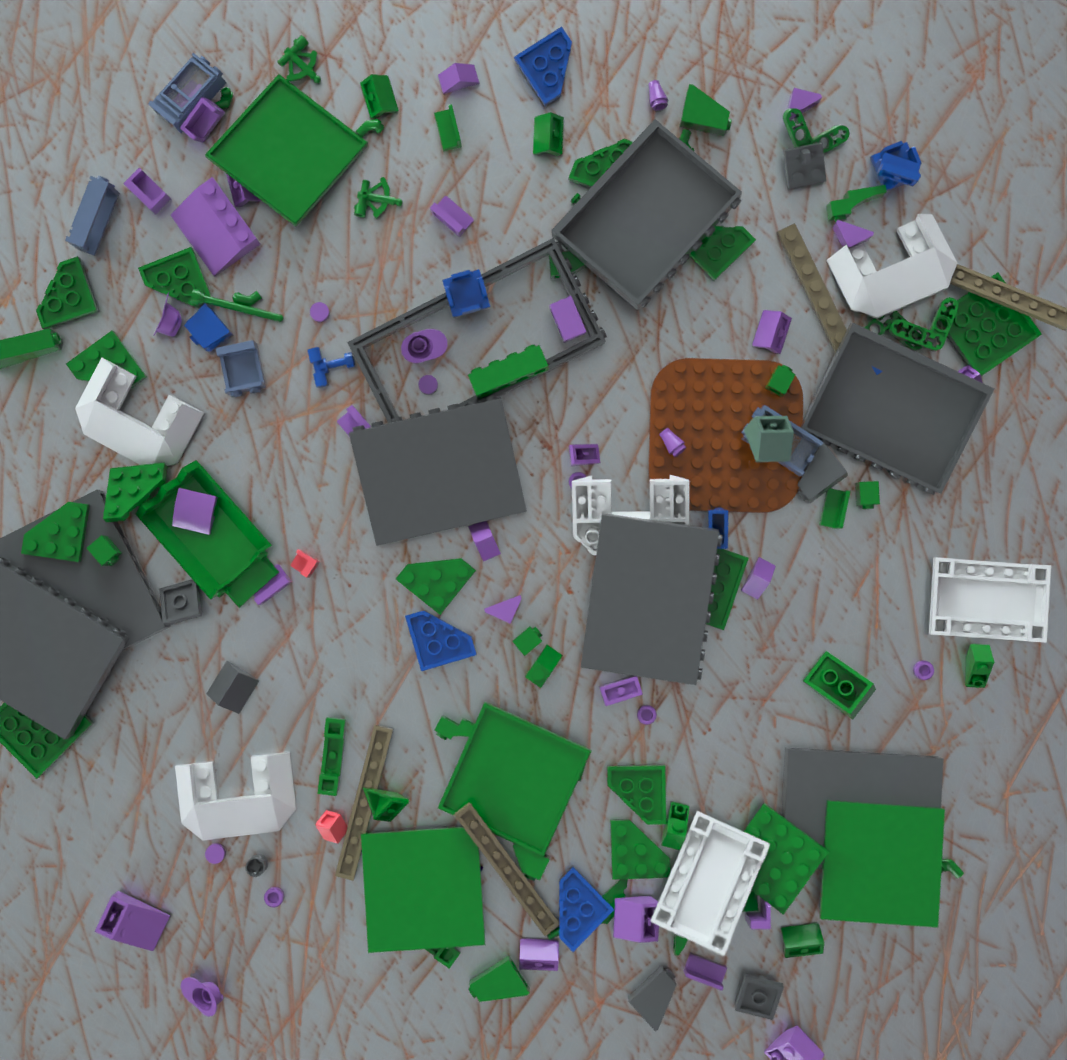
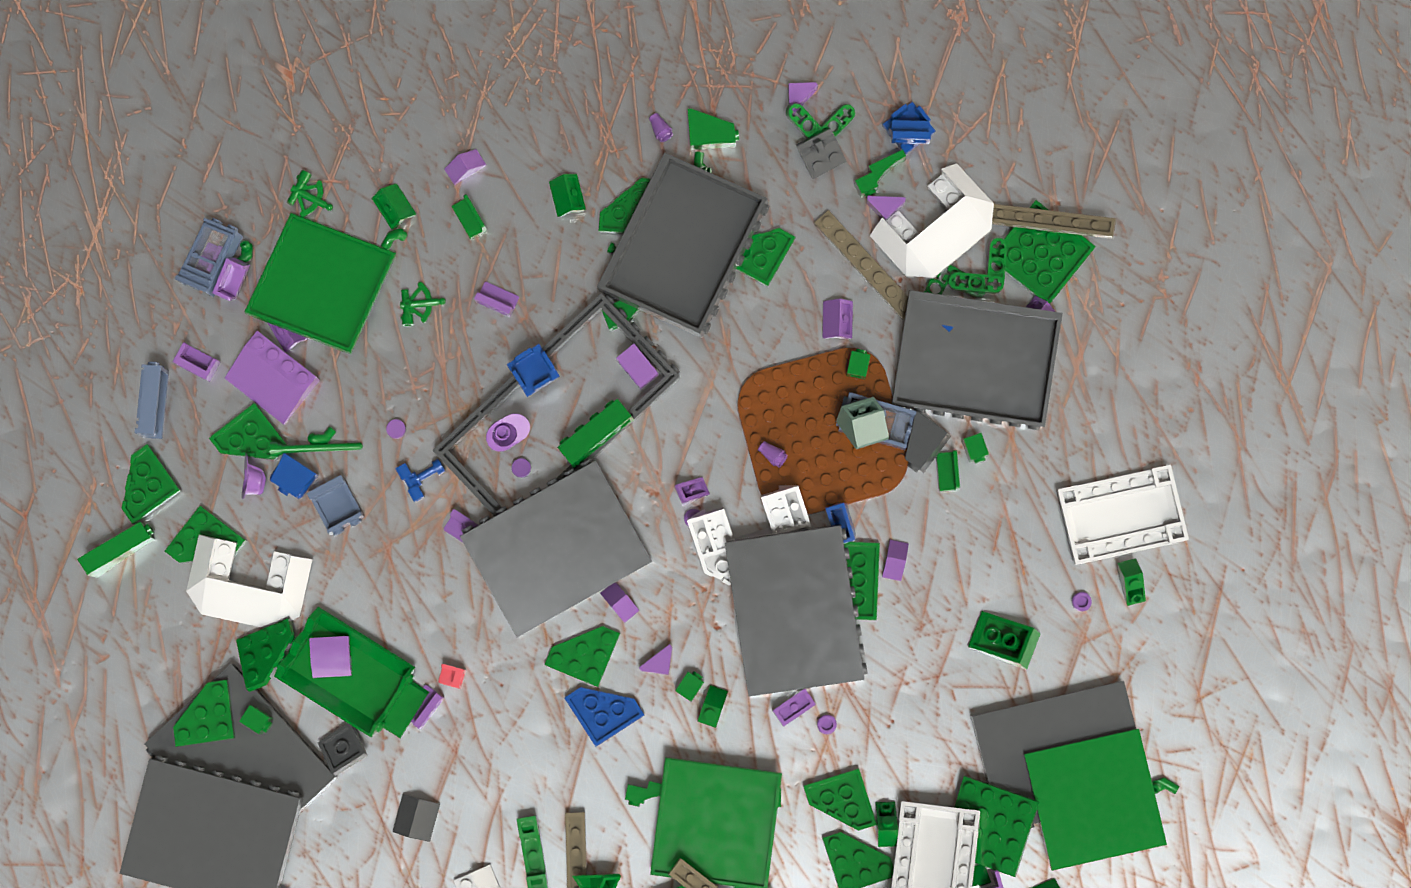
camera: 10 degrees left, 5 degrees down
blue plate [514,26,572,106] -> none

